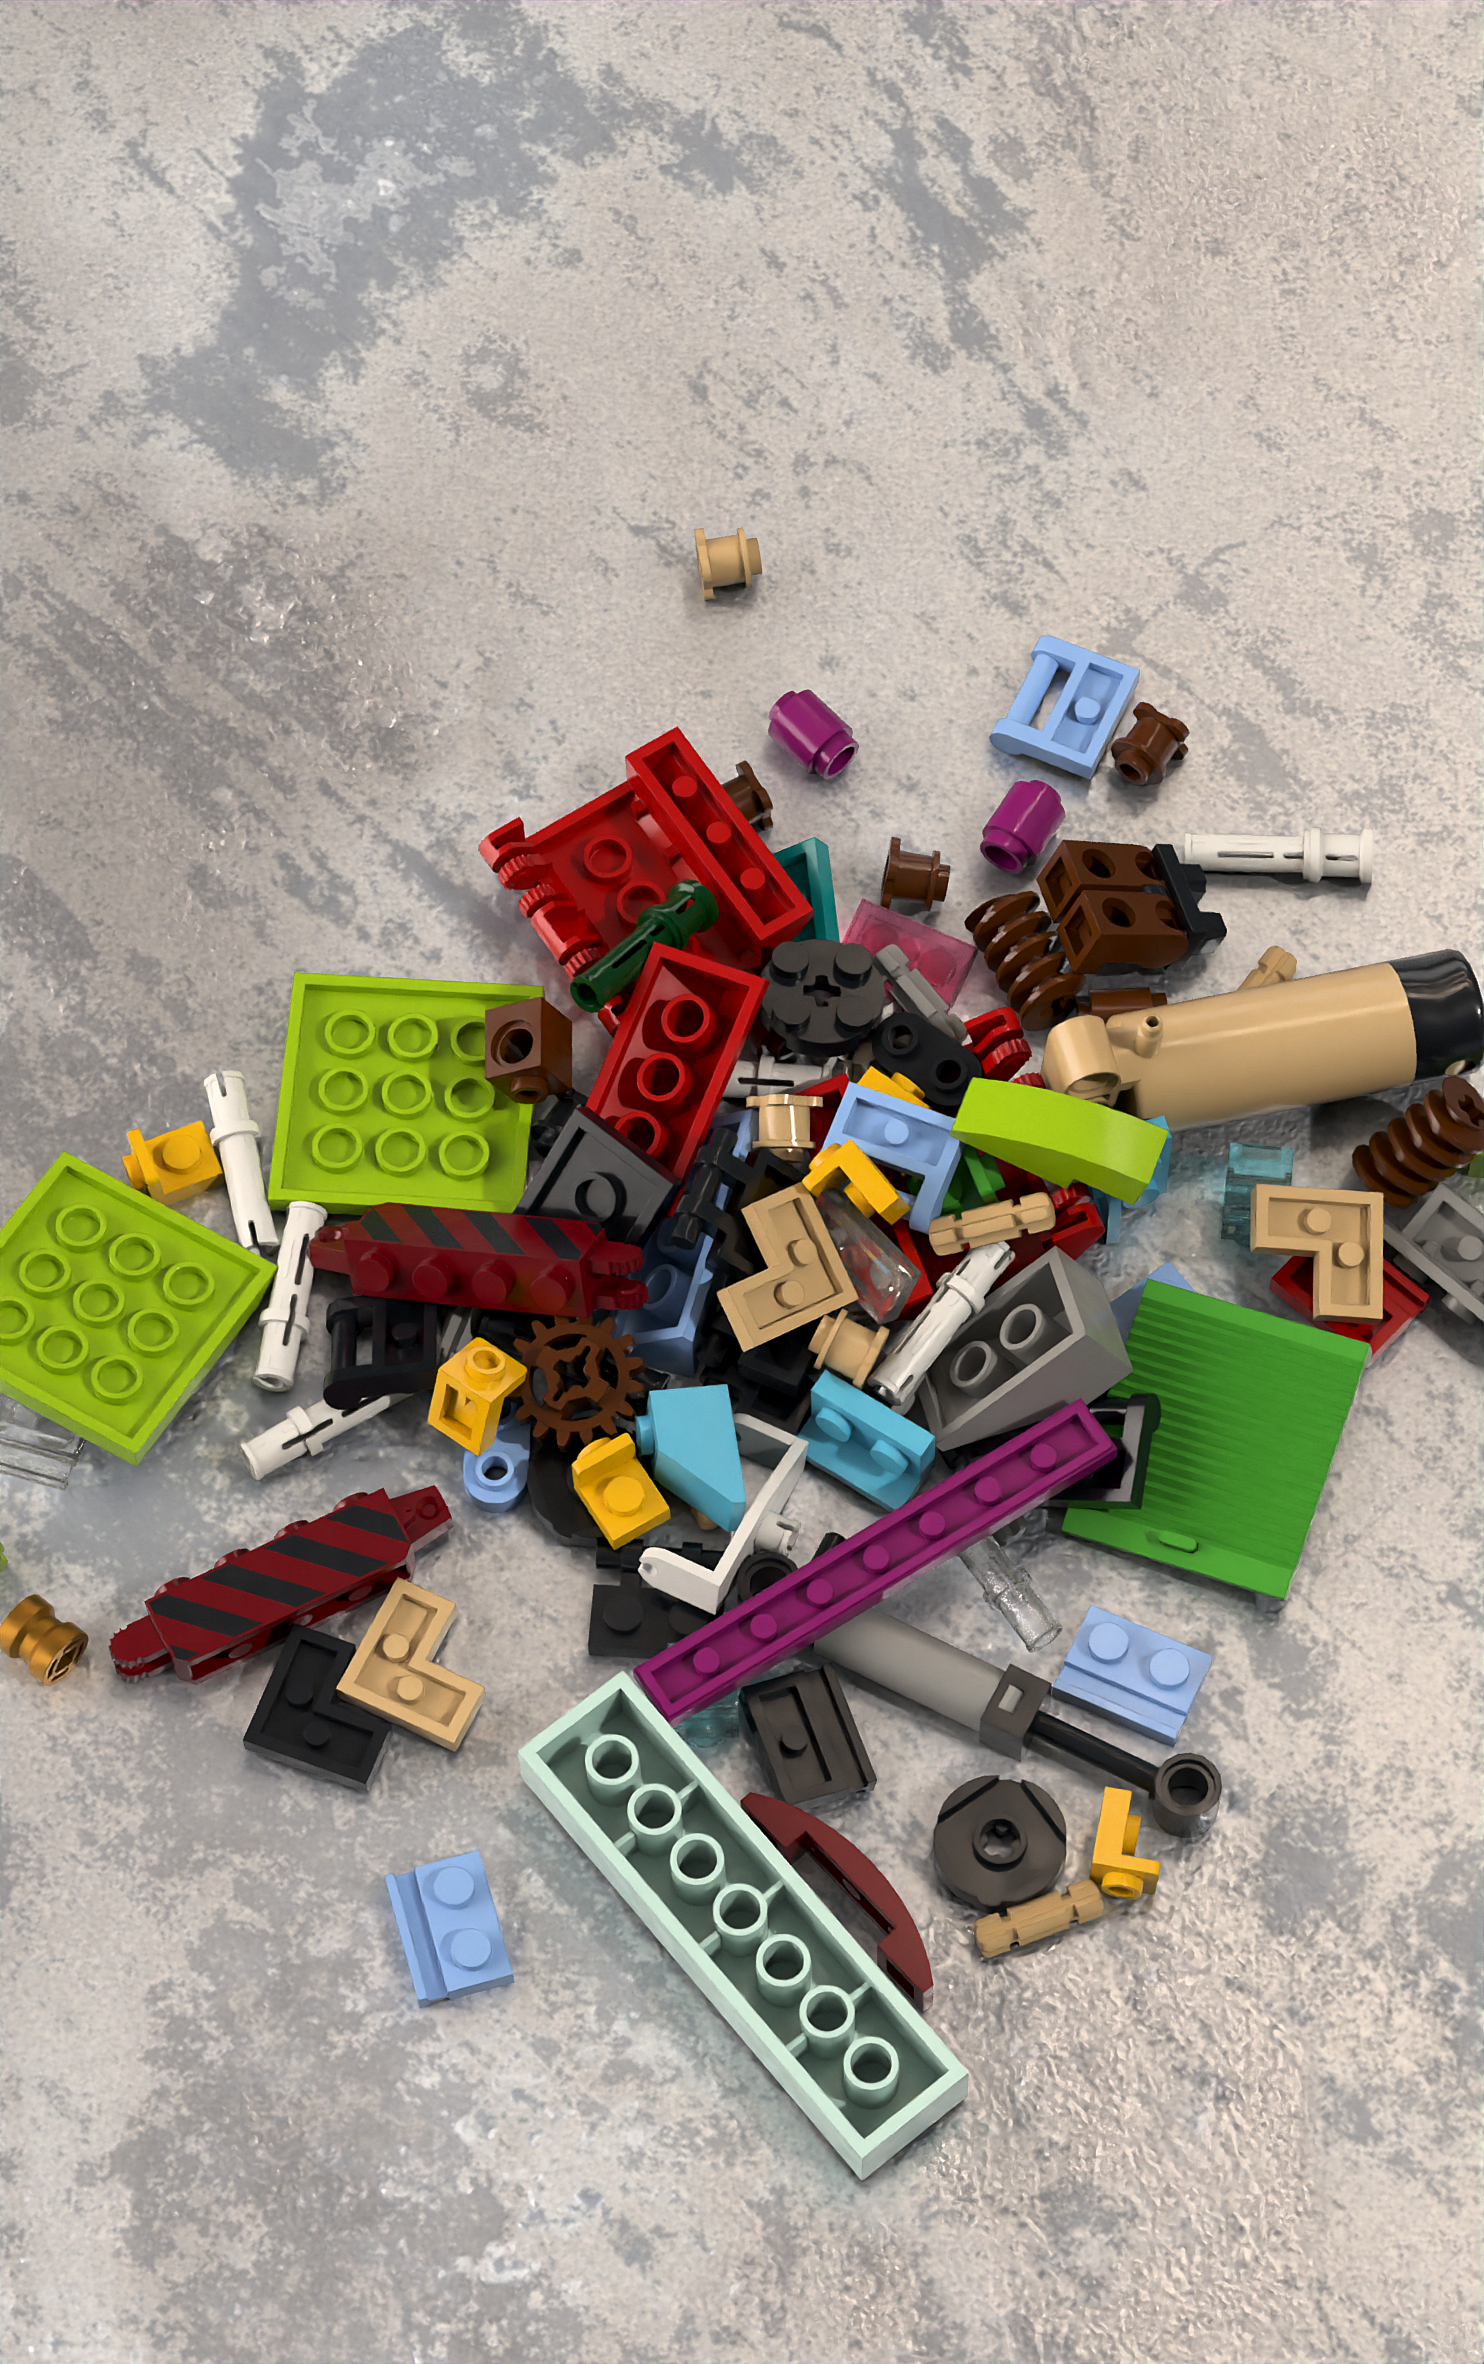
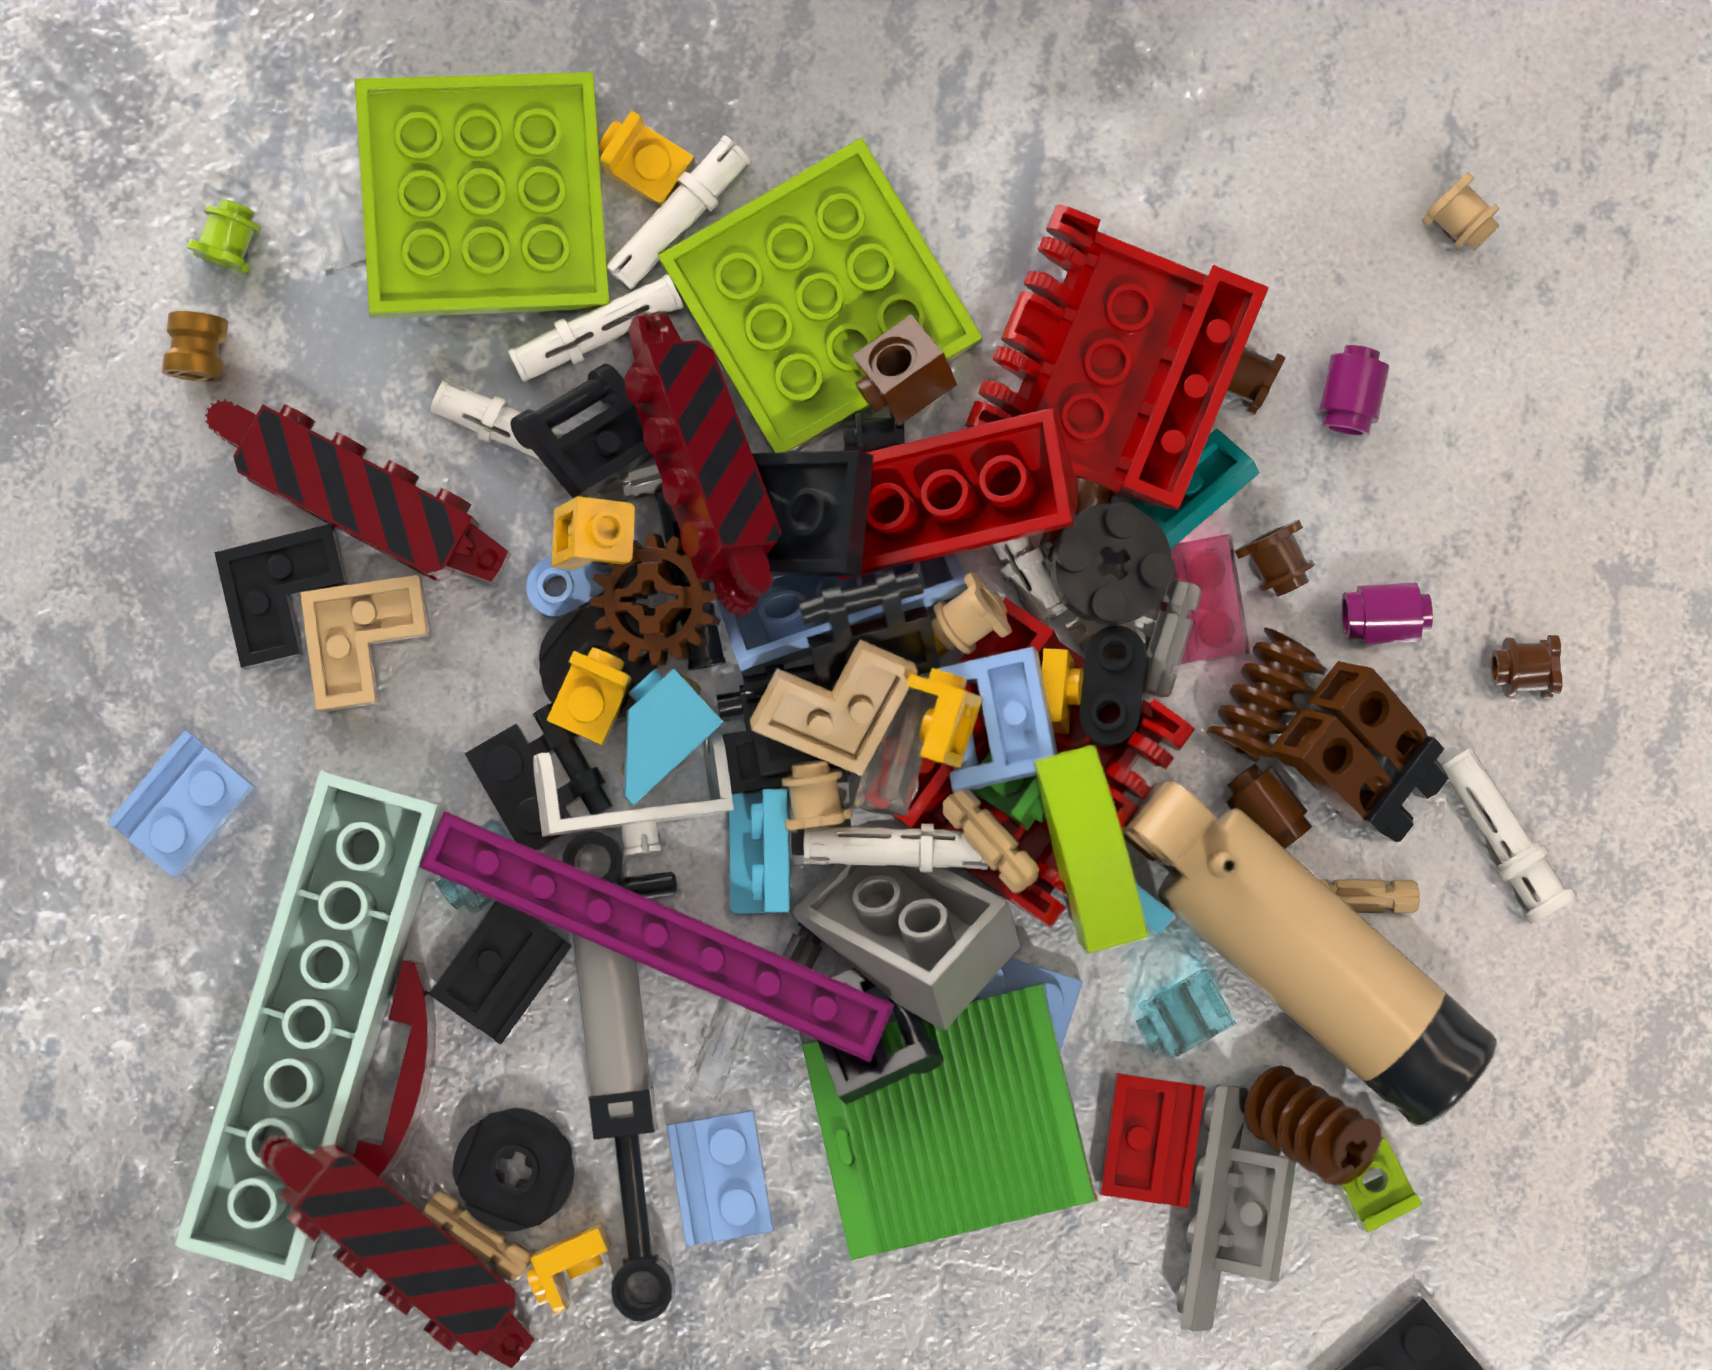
camera: 55 degrees right, 20 degrees up
dark green pin [570,879,719,1013] -> none
light blue plate [989,635,1140,780] -> none
tan plate [1250,1184,1383,1325] -> none
none -> dark red hinge [258,1134,534,1368]

